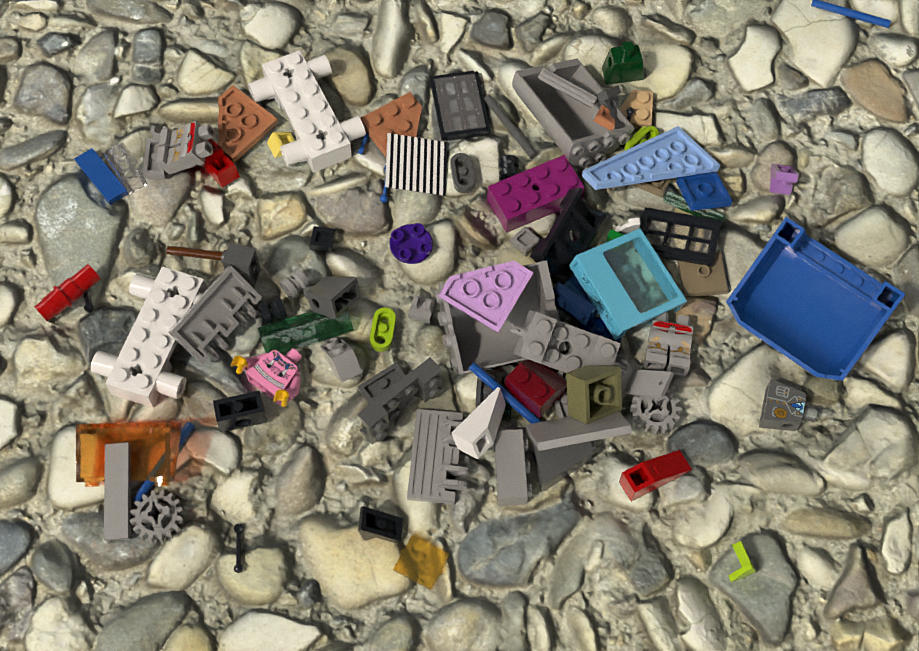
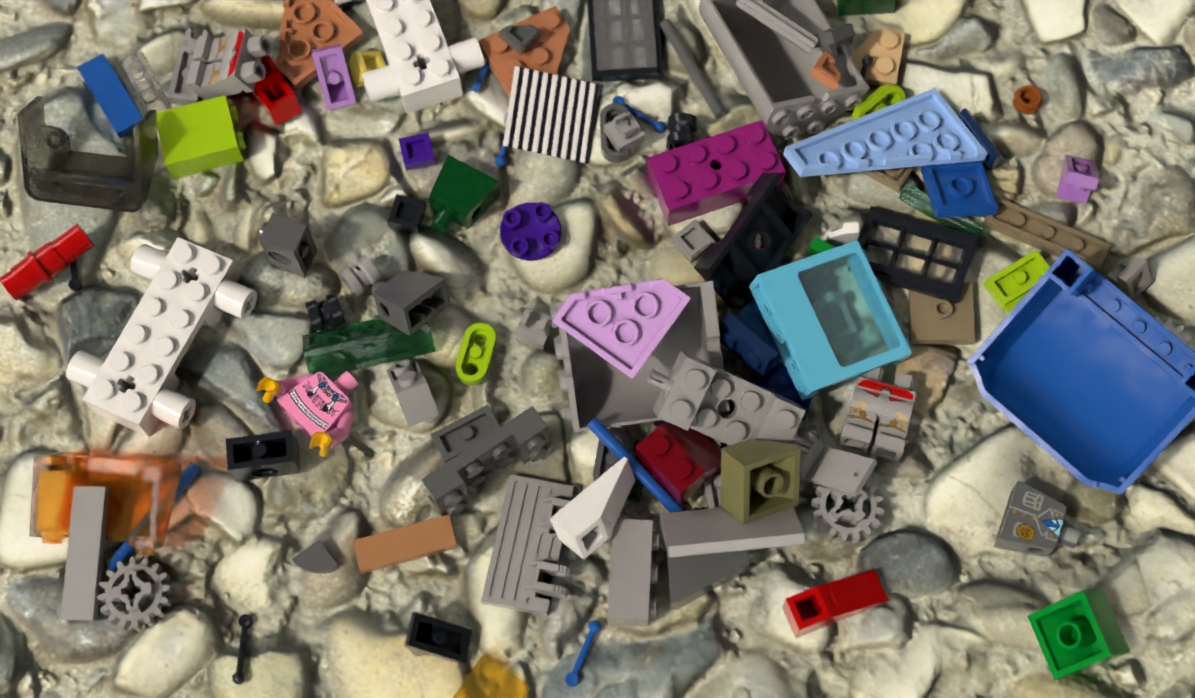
camera: 10 degrees right, 5 degrees up
reddish brown bar [166,246,223,261] -> none
light grey hinge [168,266,262,364] -> none
none -> clear smoke windscreen [17,96,158,212]
none -> lime brick [154,95,247,179]
none -> dark grey tile [292,540,340,574]
none -> medium lavender slope [311,43,356,110]
none -> medium nougat tile [353,514,458,574]
none -> dark purple plate [399,132,435,171]
none -> dark green torso [429,155,500,234]
none -> dark grey tile [499,25,542,55]
none -> blue hinge [565,620,602,687]
none -> light grey tile [603,111,645,154]
none -> blue hinge [613,96,666,133]
none -> dark blue slope [959,108,1008,171]
none -> dark tan tile [982,195,1112,273]
none -> lime plate [983,250,1050,314]
none -> dark orange plate [1012,85,1043,115]
none -> green slope [1027,588,1130,680]
none -> light grey tile [1107,257,1152,301]

